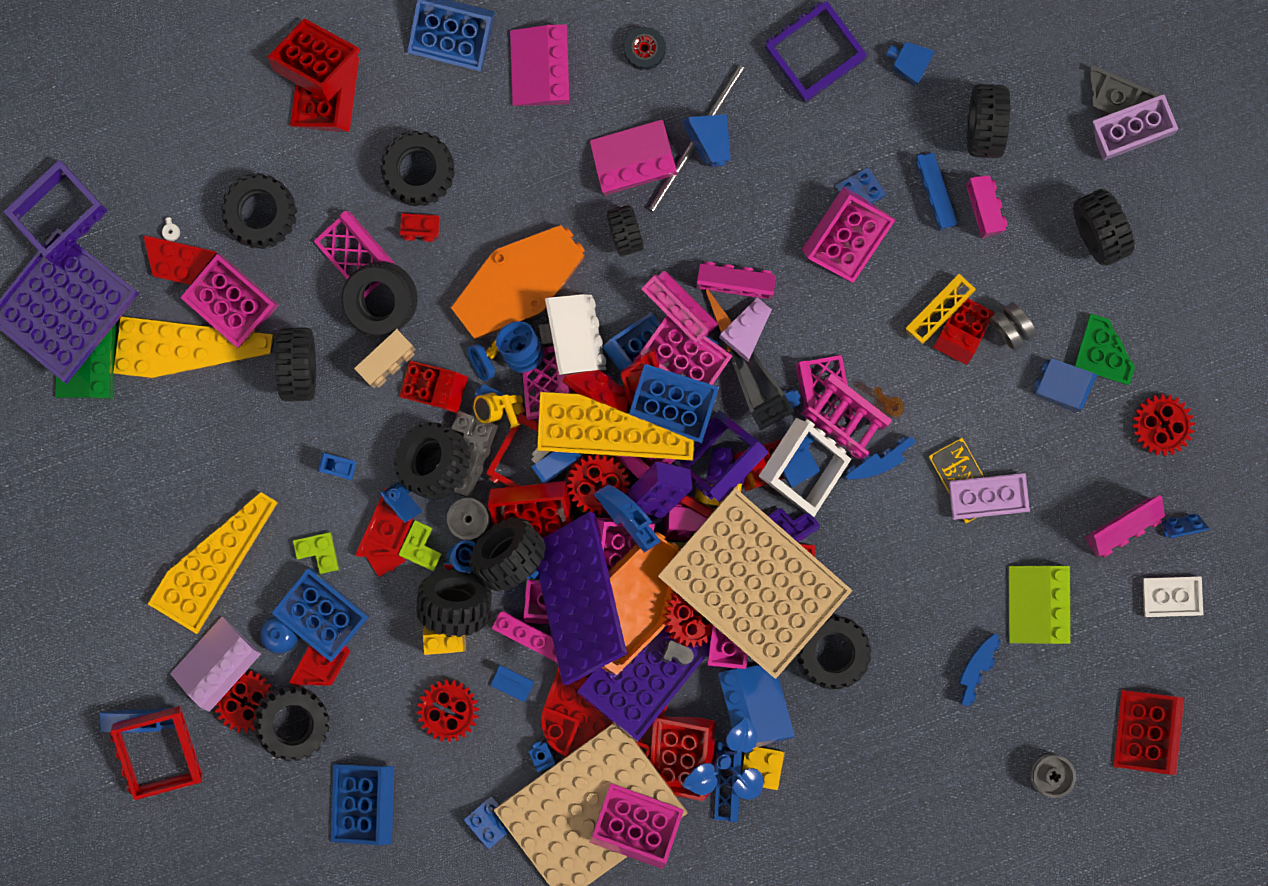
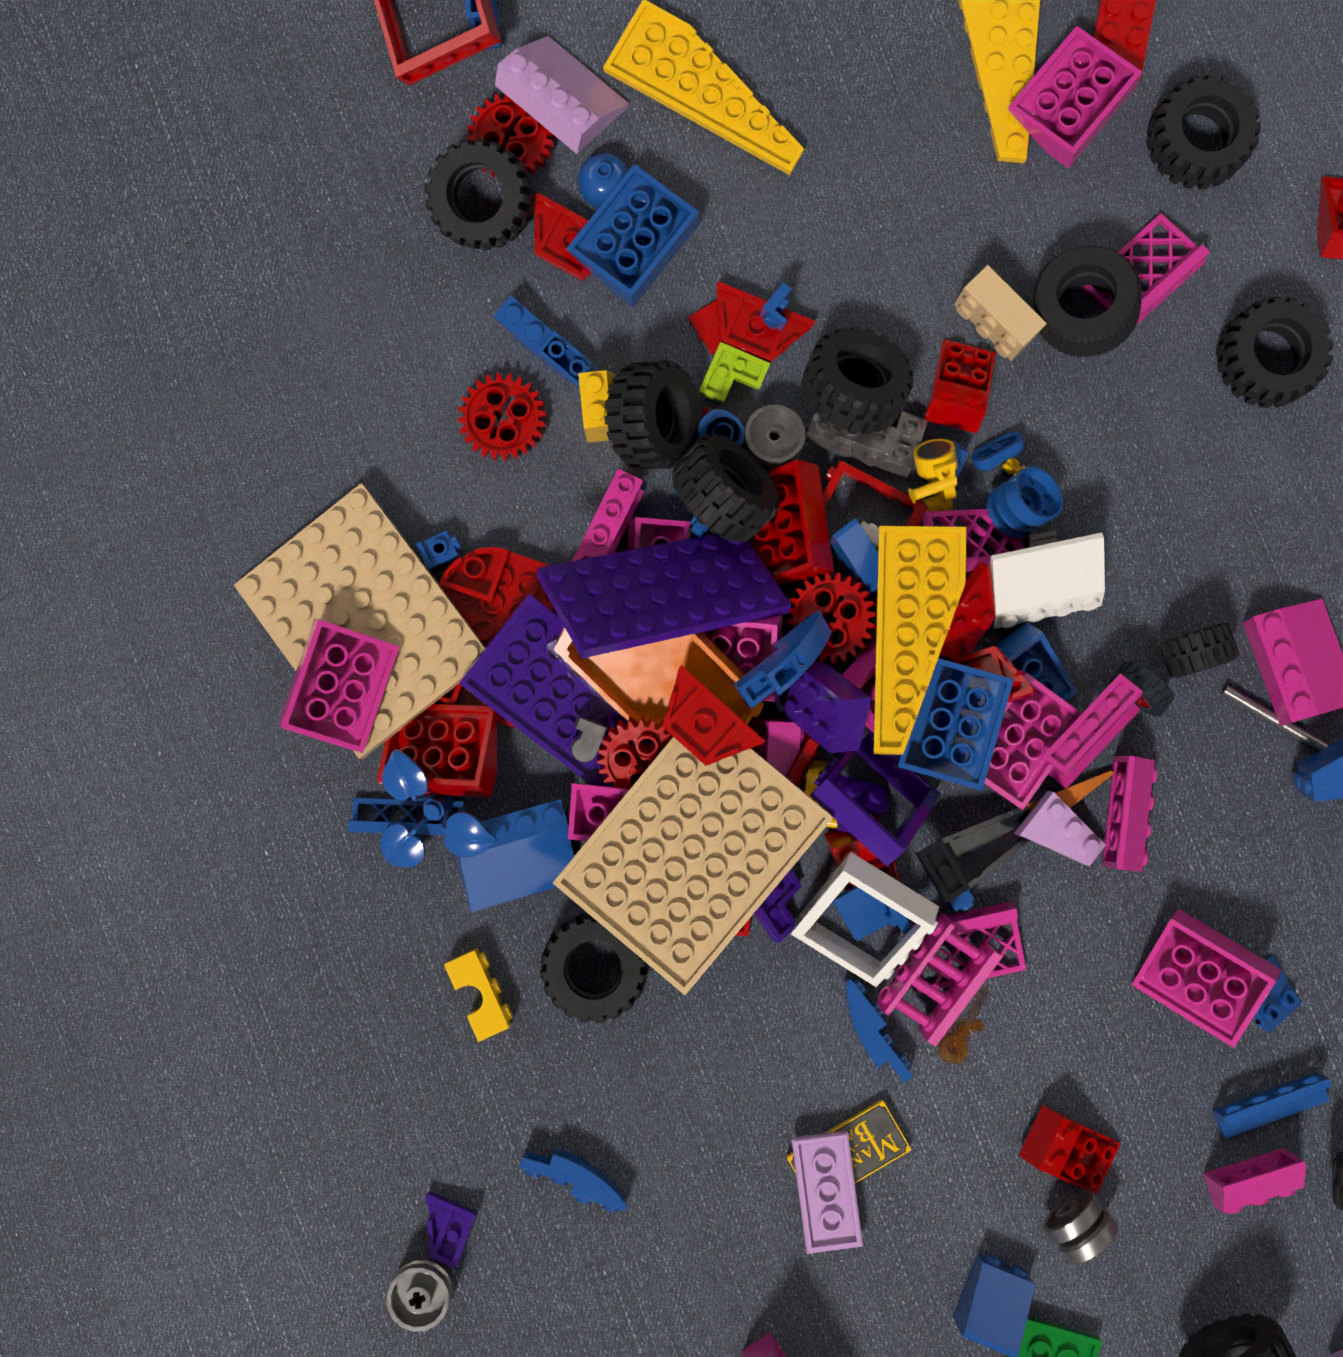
camera: 85 degrees right, 0 degrees up
white piece [162,217,180,241] -> none
black tyre [275,327,316,401] -> none
lime plate [293,532,339,574] -> none
blue slope [318,452,356,480] -> none
blue slope [331,764,394,845] -> none
blue hinge [380,482,423,523] -> none
red bracket [399,213,440,242] -> none
orange container [451,225,585,340] -> none
blue hinge [463,796,509,850] -> none
blue panel [491,665,535,702] -> none
yellow plate [741,747,784,790] -> none
yellow fence [906,274,976,345] -> none
lime slope [1009,566,1070,644] -> none
none -> dark purple wing [425,1191,478,1269]
none -> yellow arch [444,948,513,1042]
none -> blue slope [493,295,596,388]
none -> red wing [662,665,765,766]
none -> blue bracket [760,282,792,331]
none -> black wheel [1110,661,1175,717]

